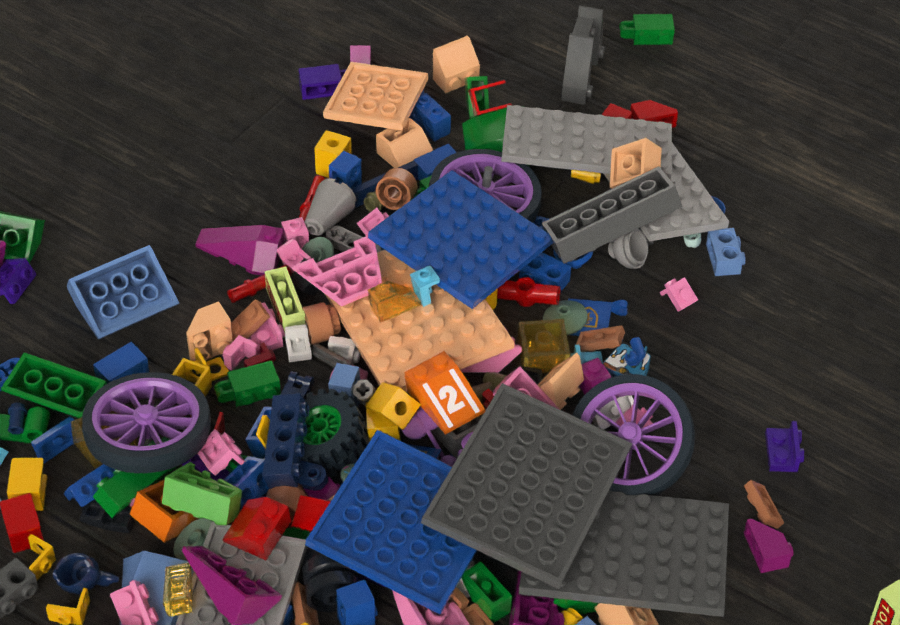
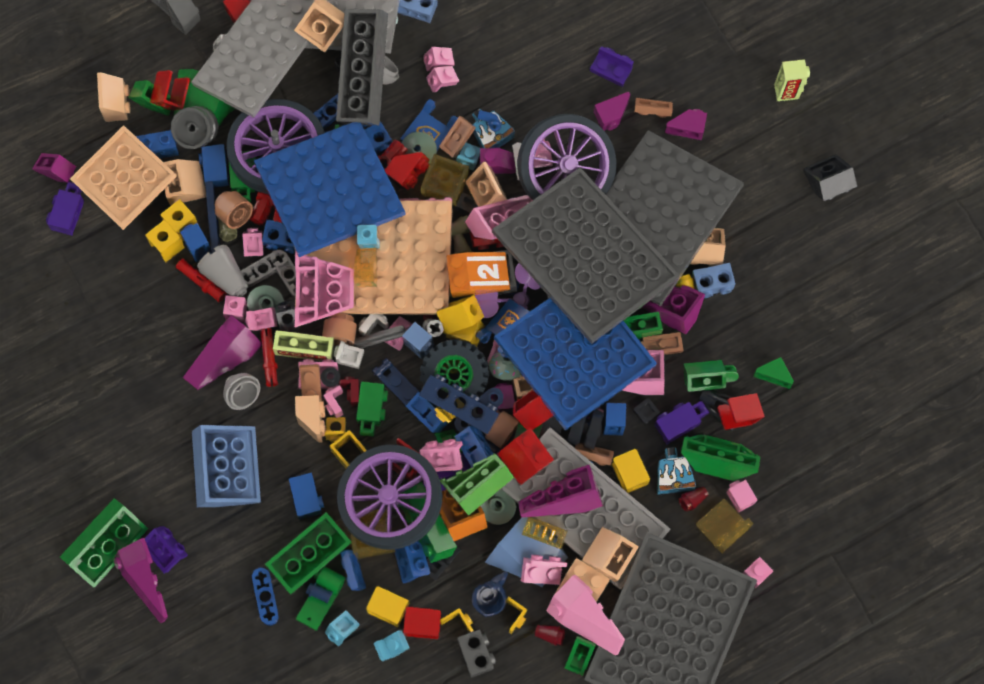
camera: 65 degrees left, 25 degrees up
none -> yellow piece [160,199,197,242]
none -> dark grey wheel [171,106,219,149]
none -> light grey piece [223,373,260,410]
none -> black plate [321,368,340,387]
none -> red slope [385,152,430,190]
none -> bright pink bracket [426,65,459,92]
none -> magenta slope [594,92,630,130]

